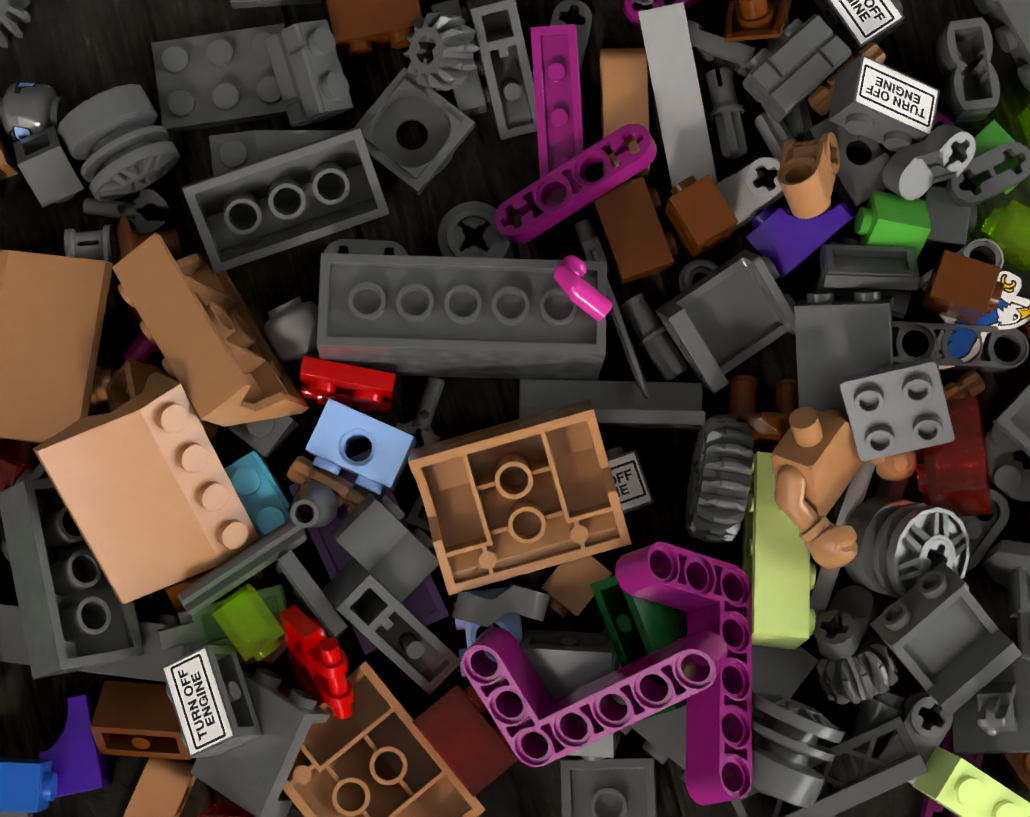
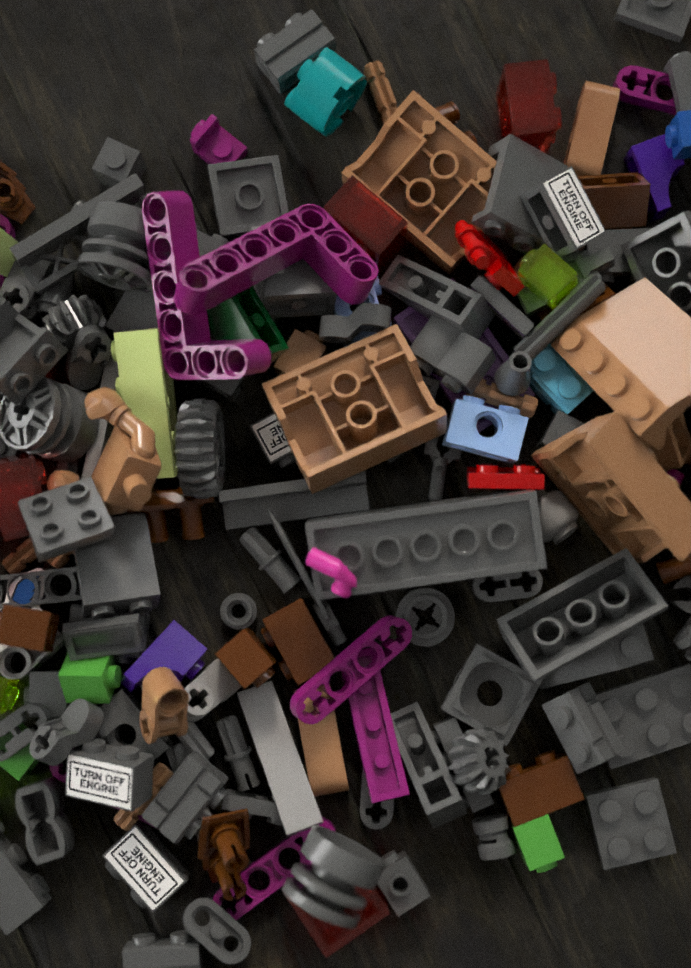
camera: 170 degrees right, 0 degrees up
dark grey panel [655,249,796,393] -> none

